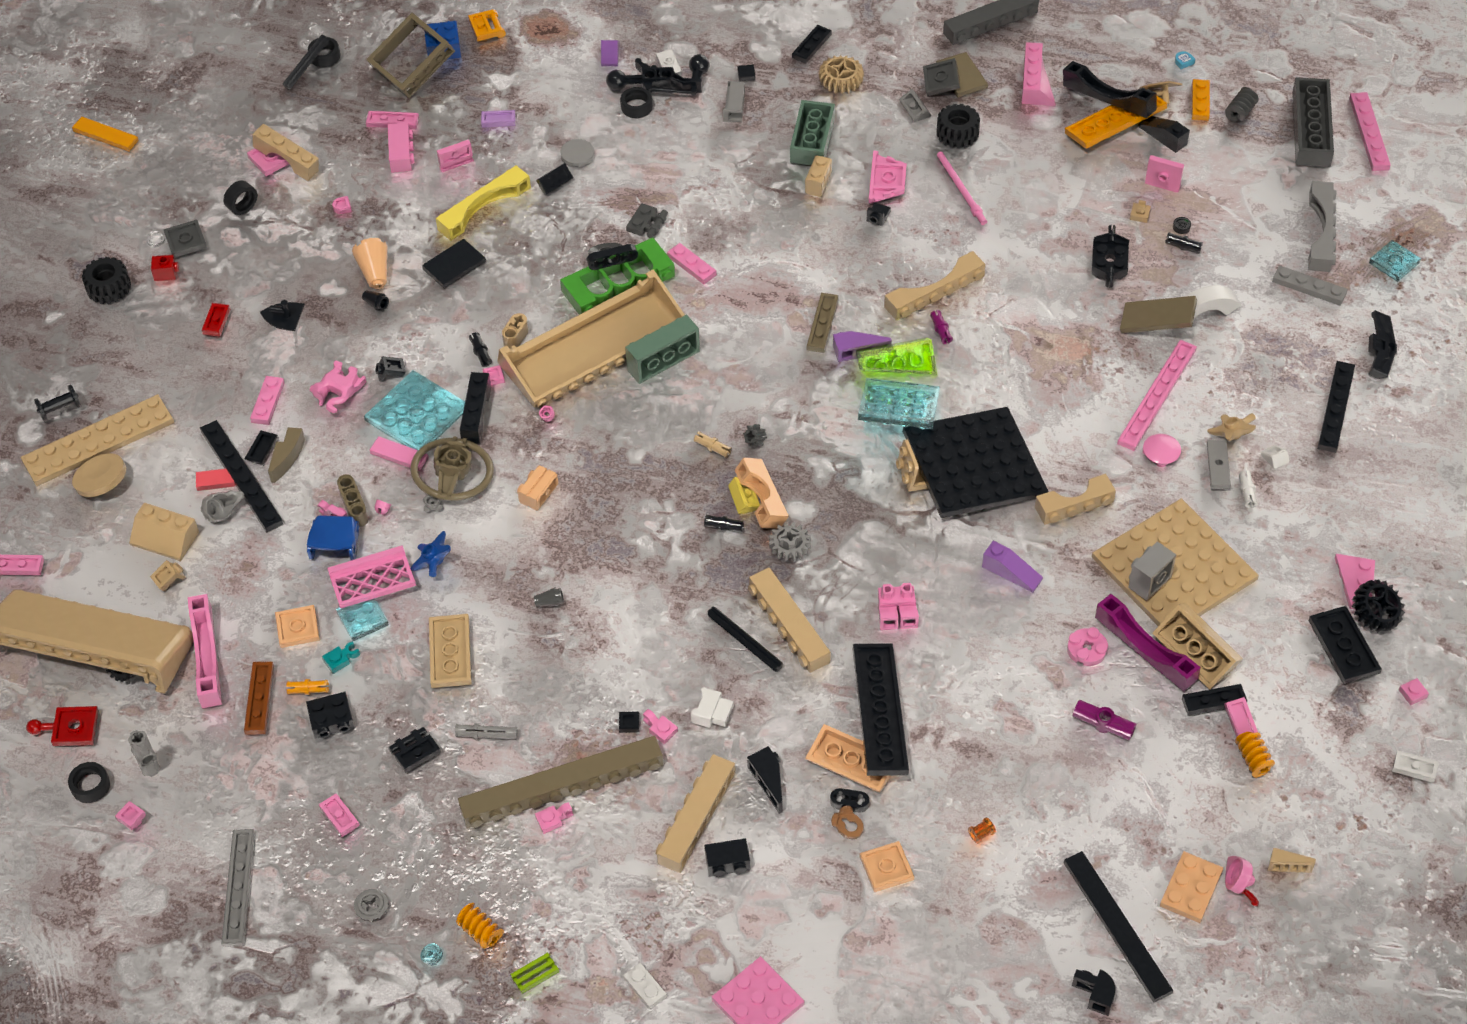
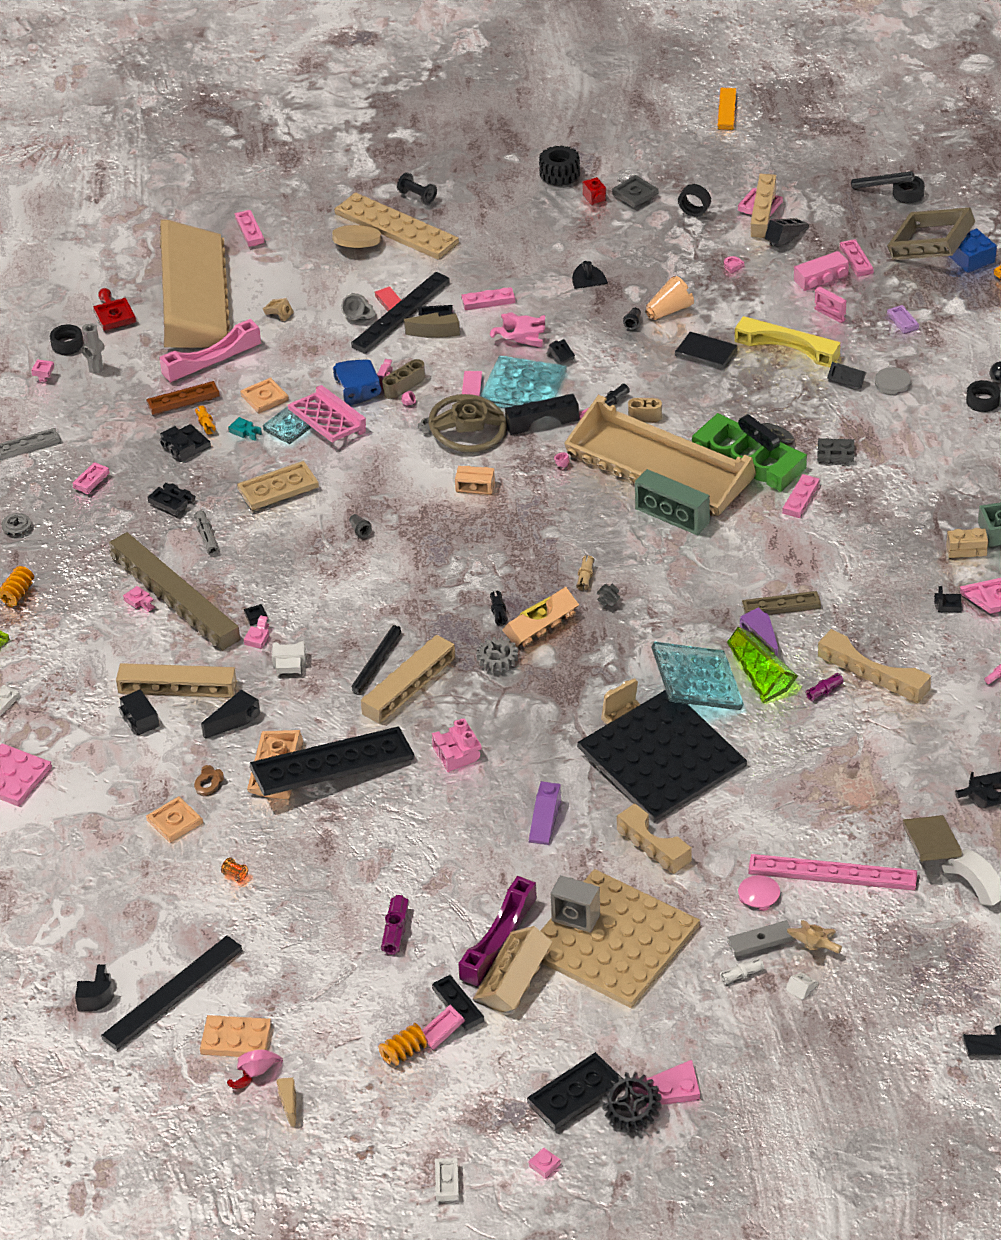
camera: 70 degrees right, 10 degrees down
tan slope [129,503,199,561] -> none
red plate [202,303,231,337] -> none
blue animal [410,531,451,577] -> none
black beam [830,788,869,813] -> none
bright pink plate [1067,627,1108,666] -> none
black plate [1317,361,1355,453] -> none
none -> black slope [764,218,809,247]

